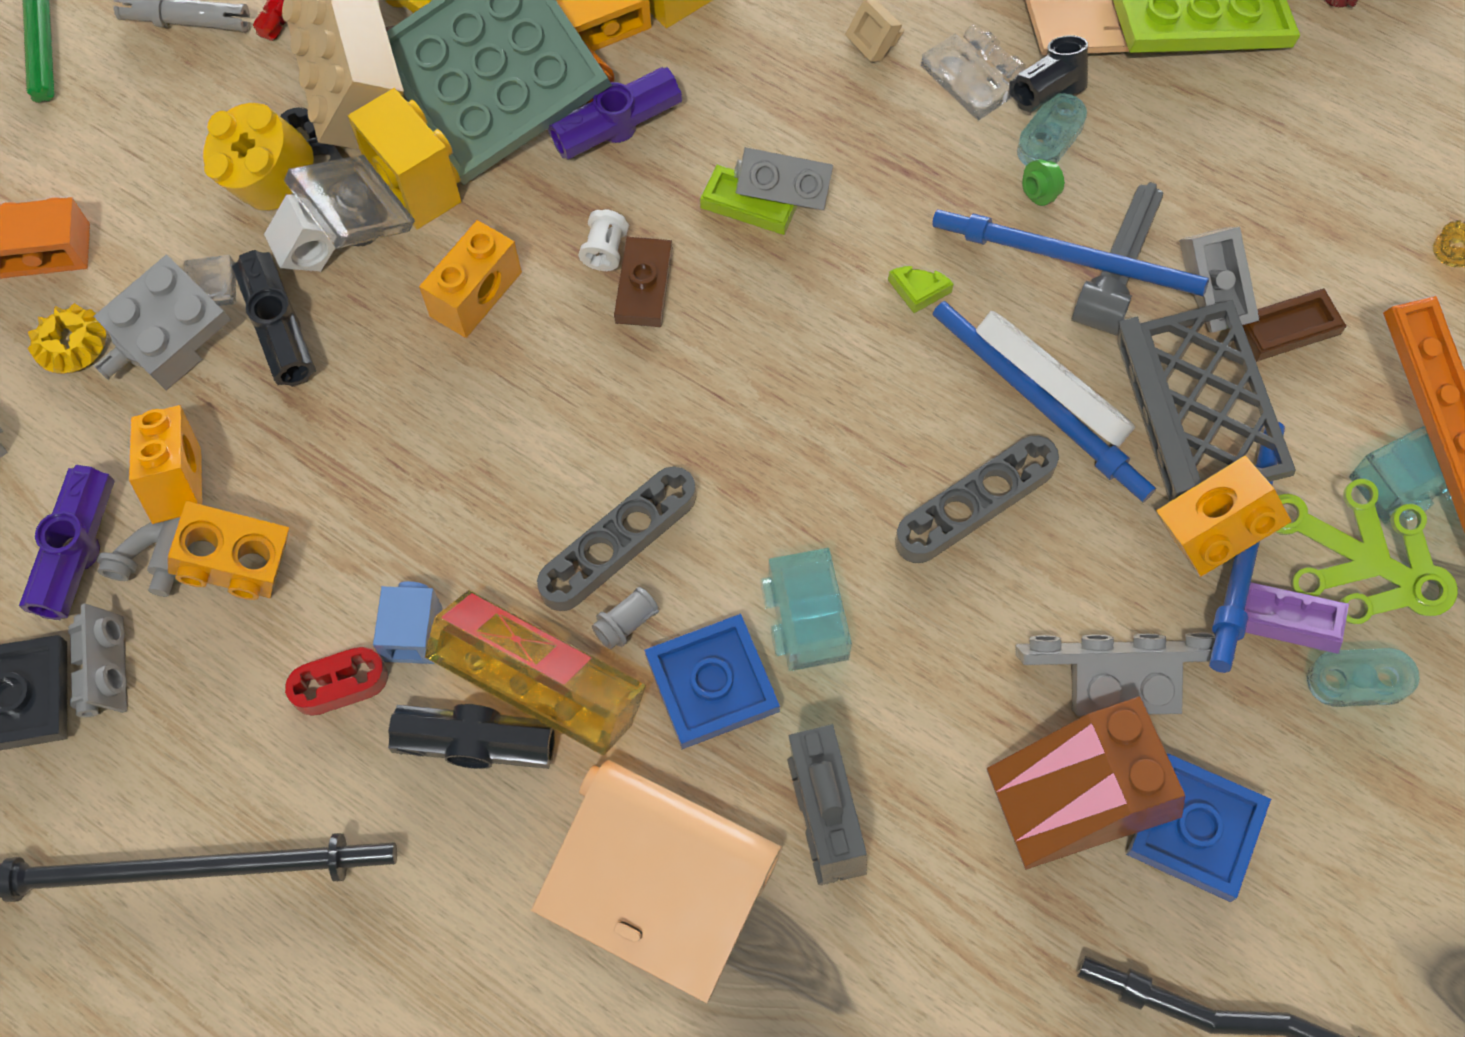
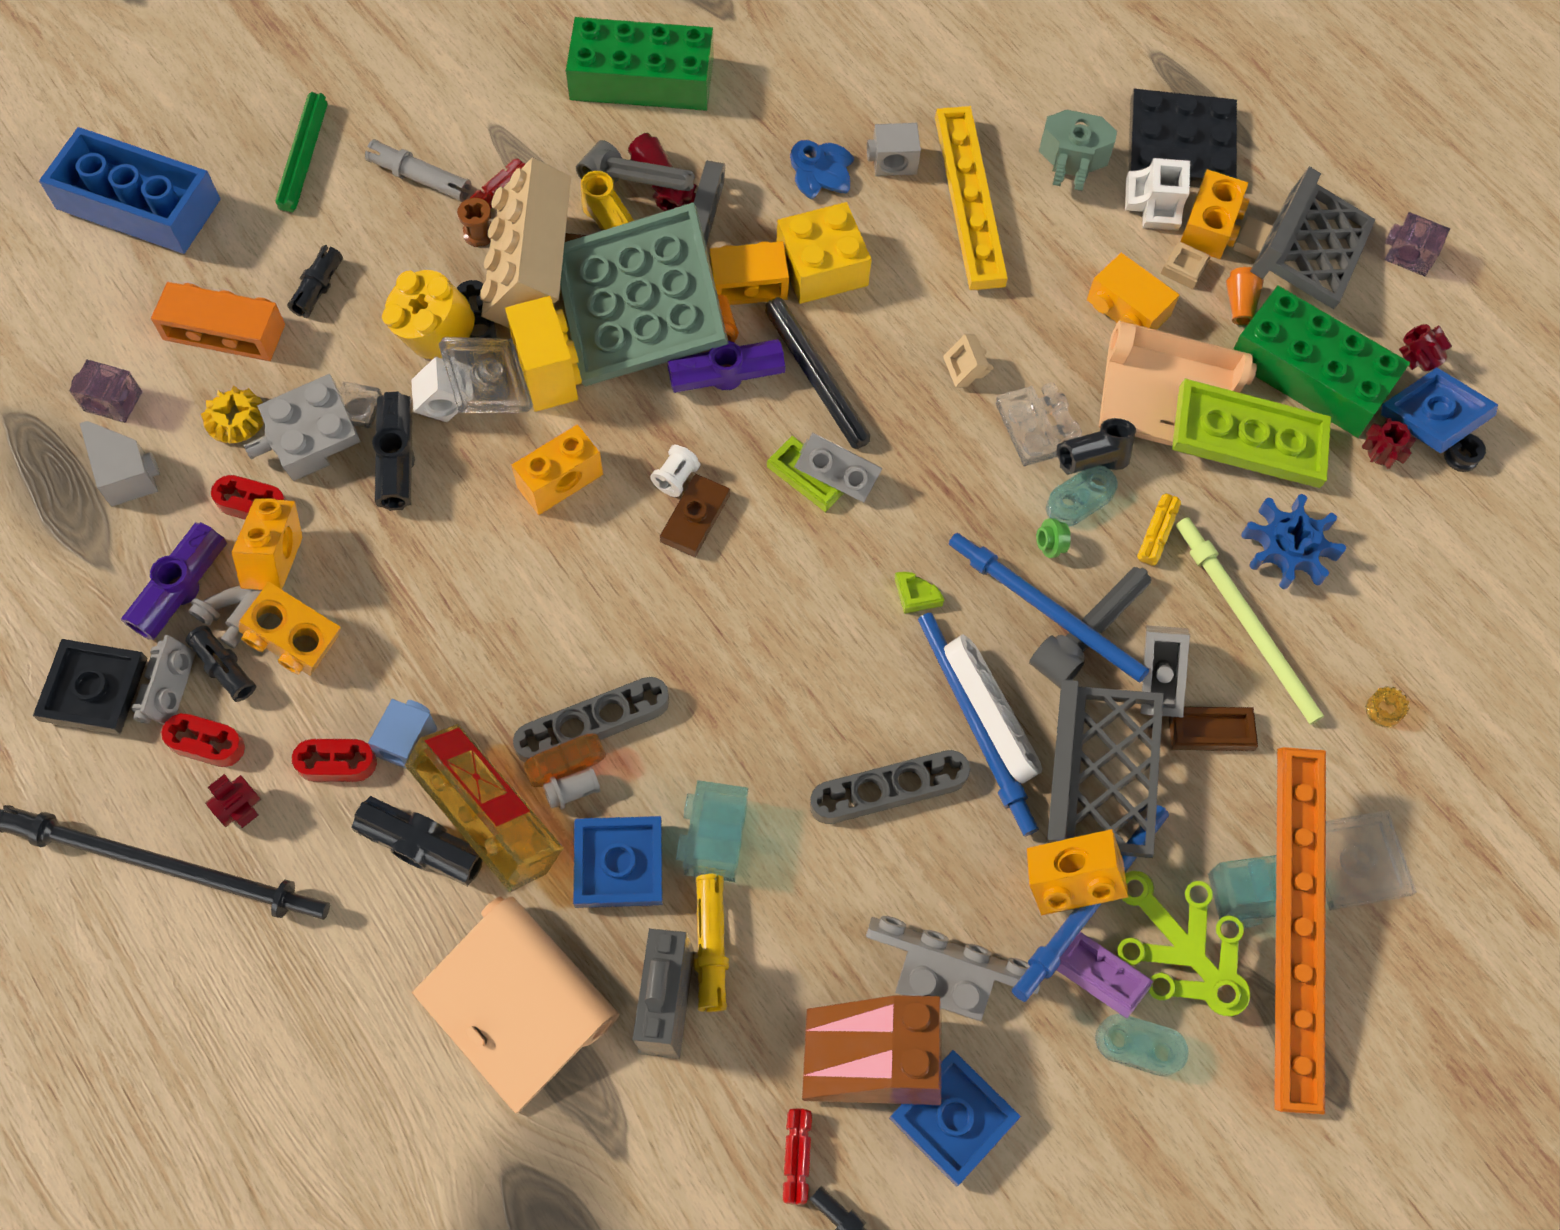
camera: 15 degrees right, 0 degrees up
none -> red beam [161,713,245,767]
none -> black pin [185,625,257,702]
none -> dark red gear [205,774,262,828]
none -> red beam [211,475,286,520]
none -> black pin [287,245,343,318]
none -> dark orange bush [457,198,491,247]
none -> clear orange beam [523,733,606,787]
none -> yellow pin [694,874,729,1012]
none -> black axle [765,297,871,449]
none -> red axle [783,1108,812,1205]
none -> yellow axle [1137,493,1181,566]
none -> yellowish green bar [1176,517,1324,725]
none -> blue gear [1241,494,1346,589]

